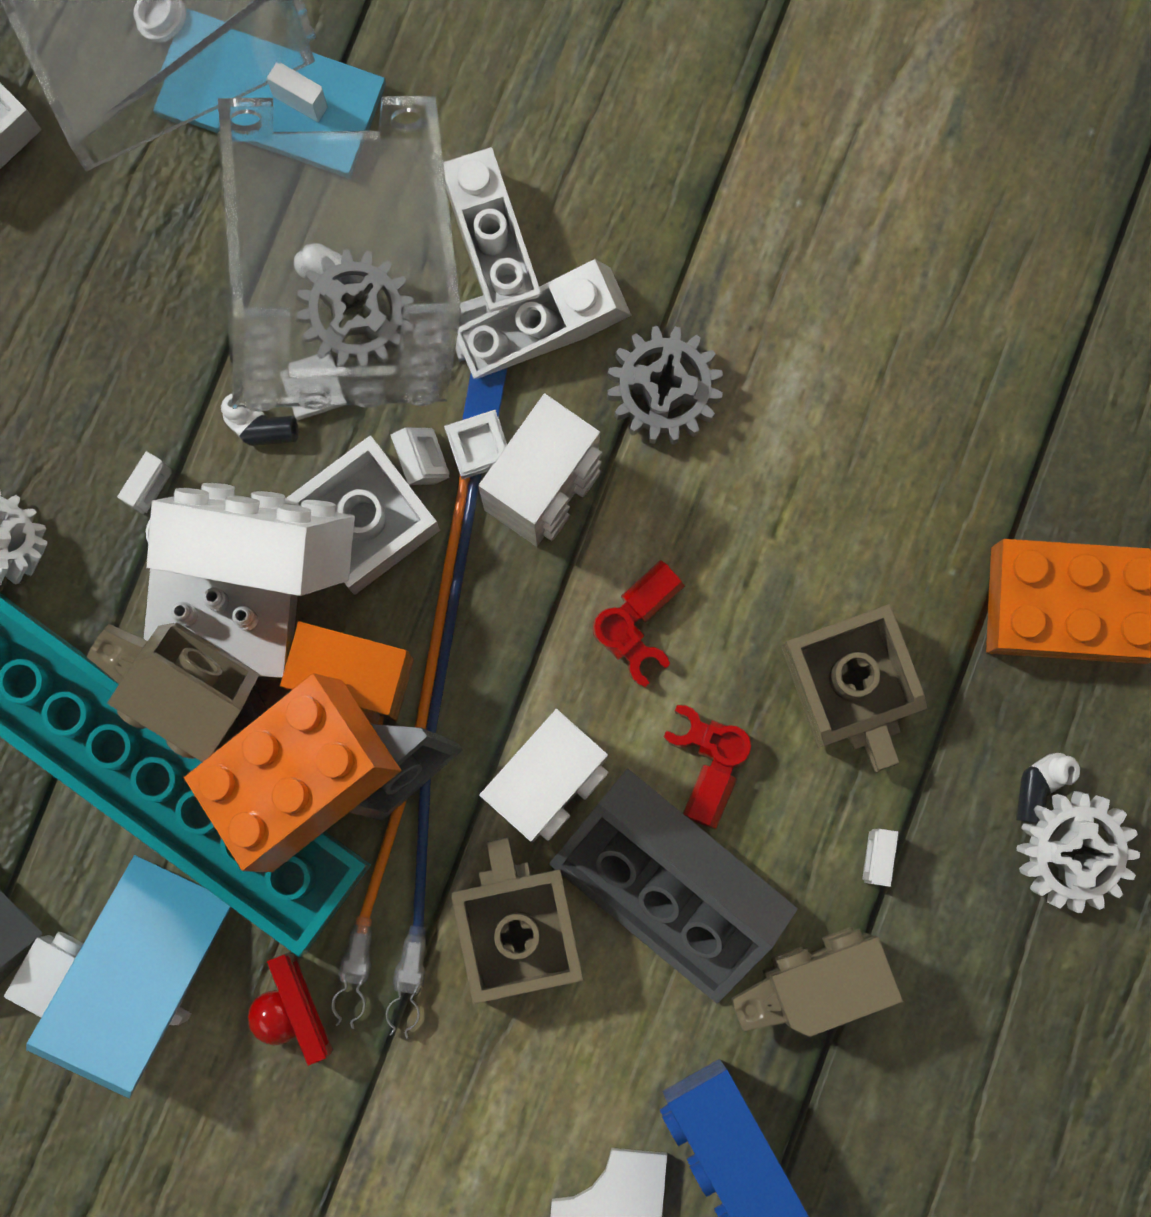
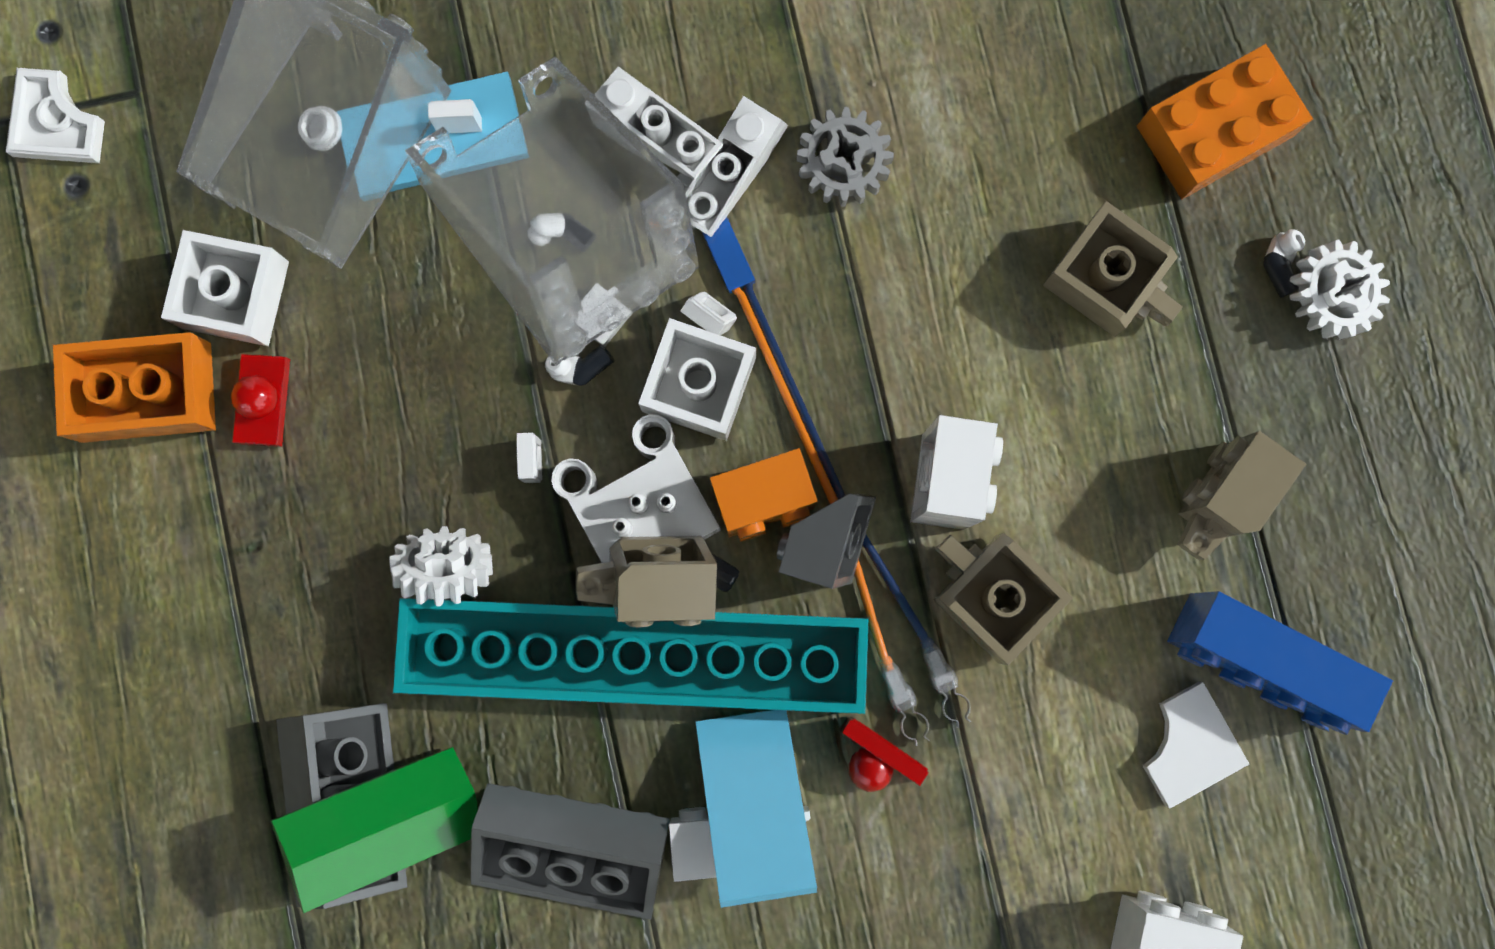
camera: 30 degrees left, 0 degrees up
white brick [146,483,355,596] -> none
orange brick [183,673,402,872] -> none
light grey gear [295,249,414,369] -> none
white tile [444,410,507,480] -> none
white brick [478,393,603,547] -> none
dark grey slope [549,768,798,1004] -> none
red bar [592,560,685,687] -> none
red bar [663,705,751,829] -> none
white tile [862,829,898,887] -> none

